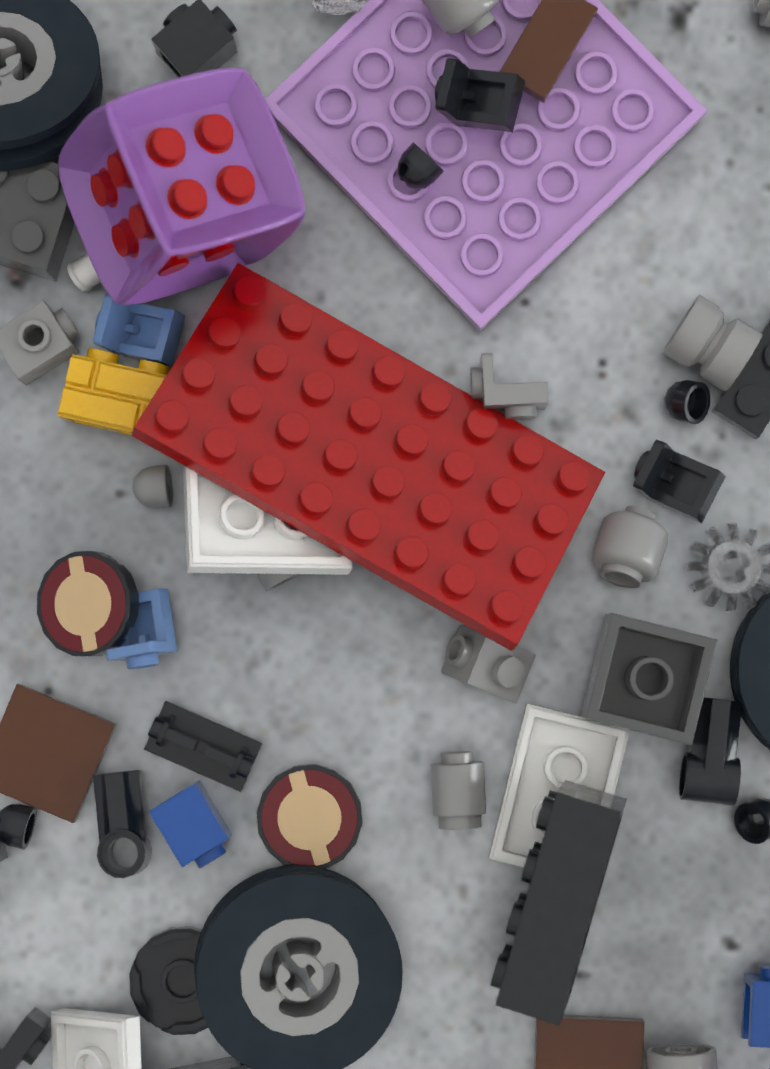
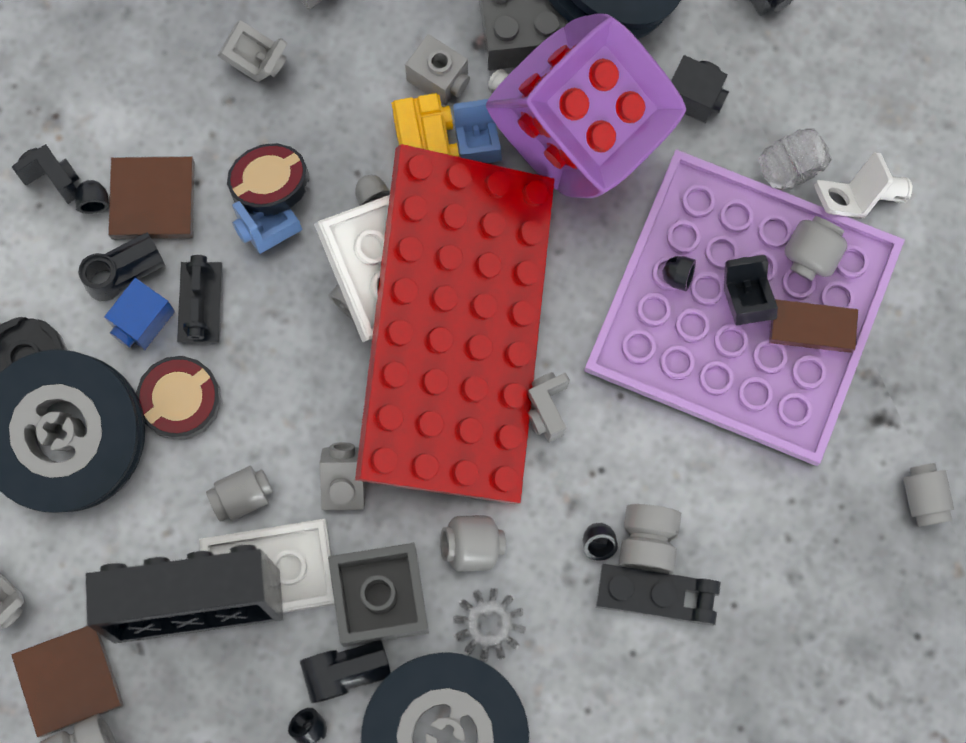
camera: 65 degrees right, 10 degrees down
black bracket [633,439,726,524] -> none

